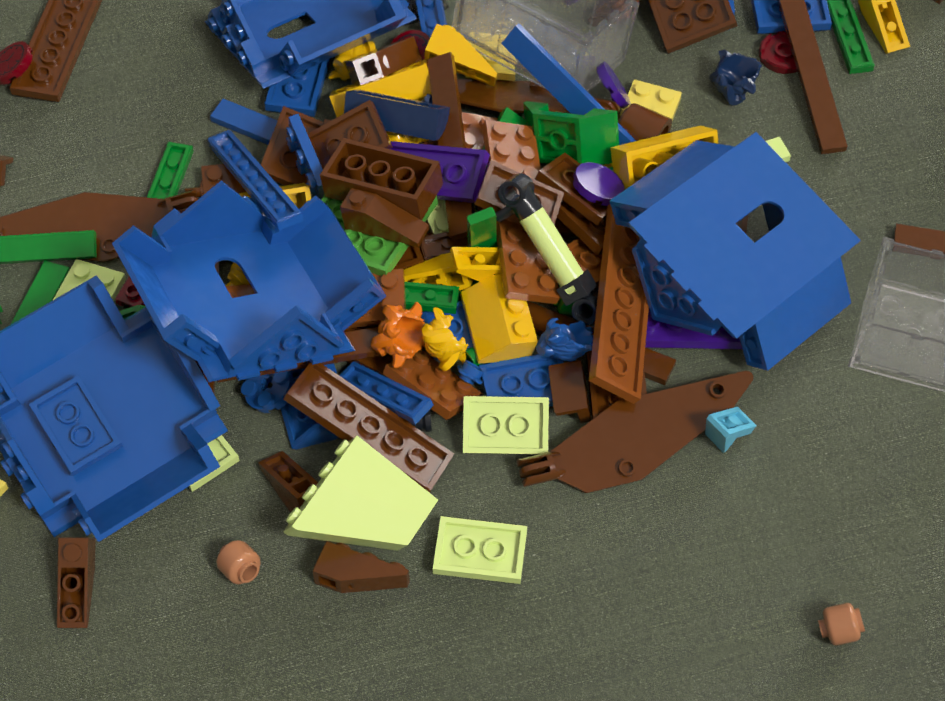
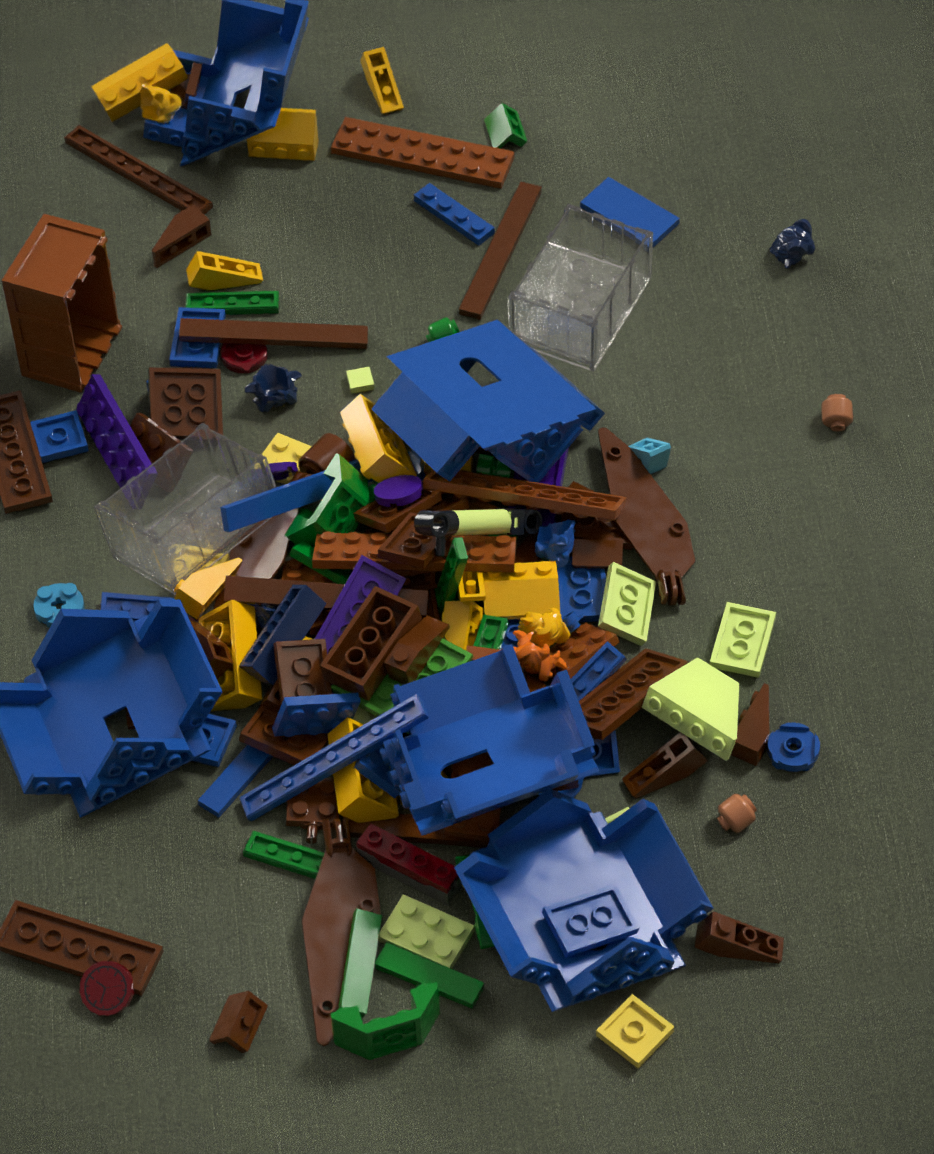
camera: 80 degrees left, 5 degrees down
none -> green head [426,317,460,342]
none -> blue plate [767,723,820,772]

